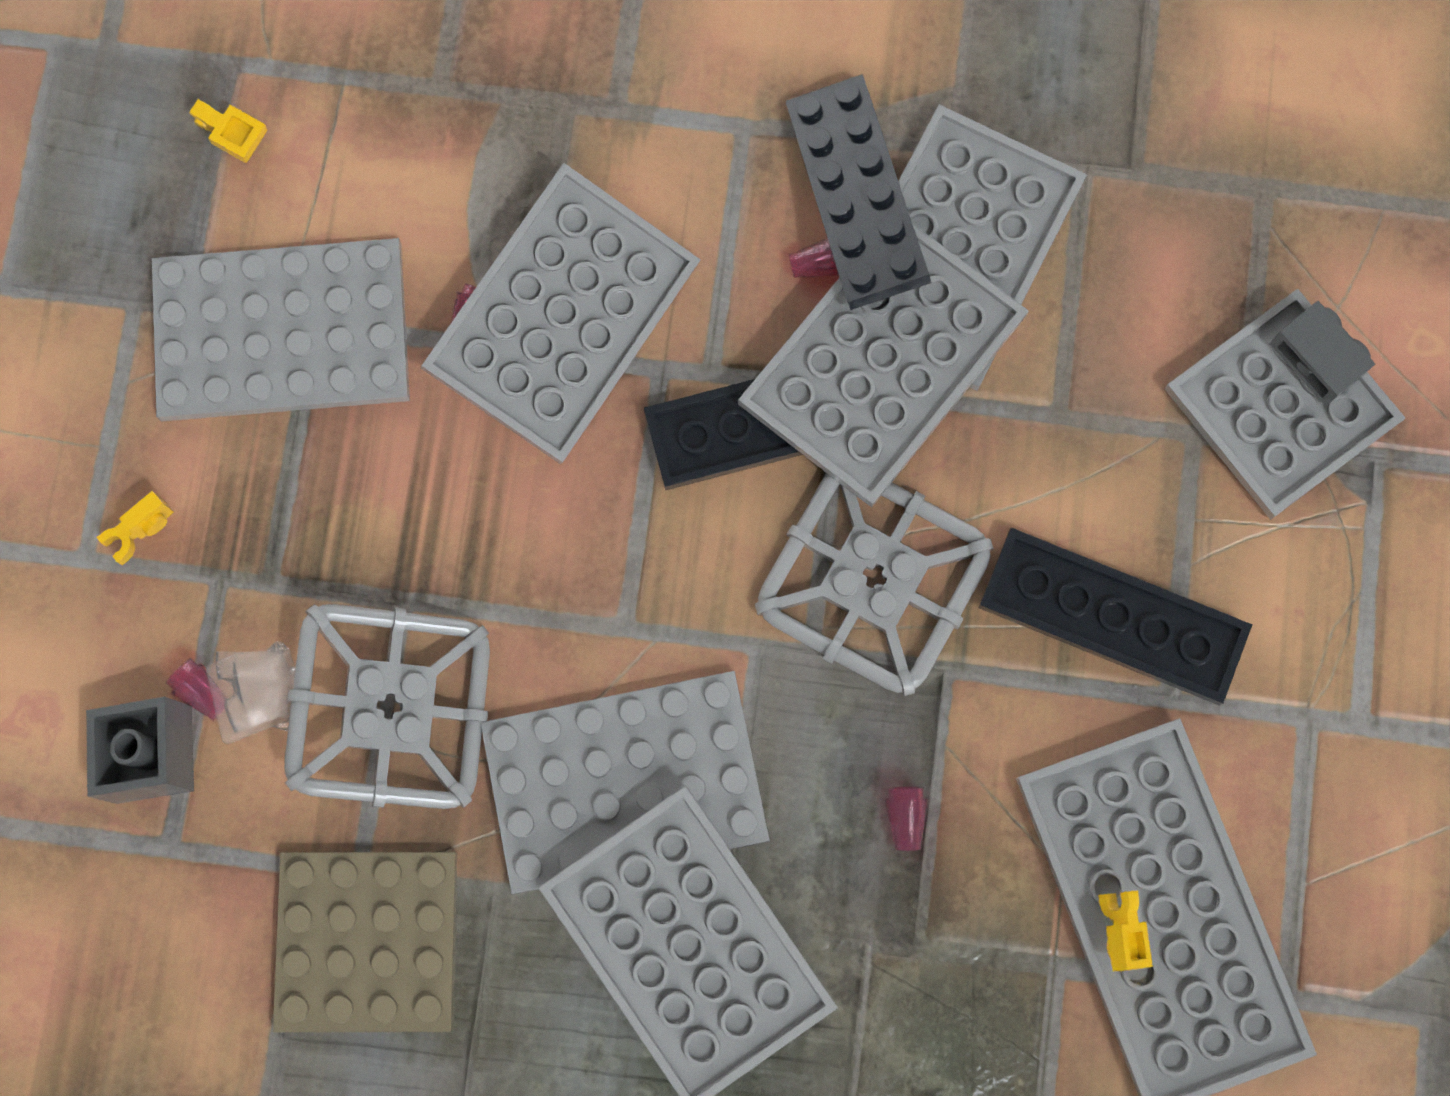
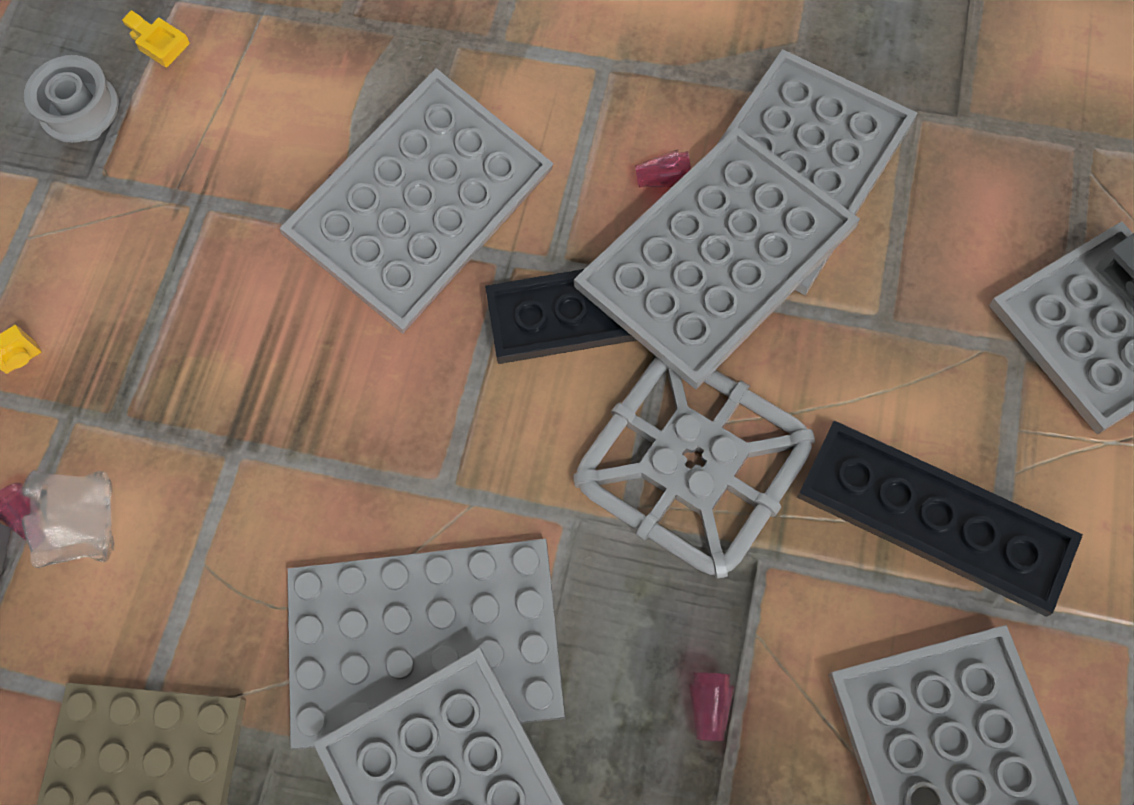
camera: 10 degrees right, 10 degrees down
light grey plate [152,238,410,422] -> none
light grey plate [284,604,490,809] -> none
black plate [785,74,932,310] -> none
none -> light grey wheel [24,55,119,143]

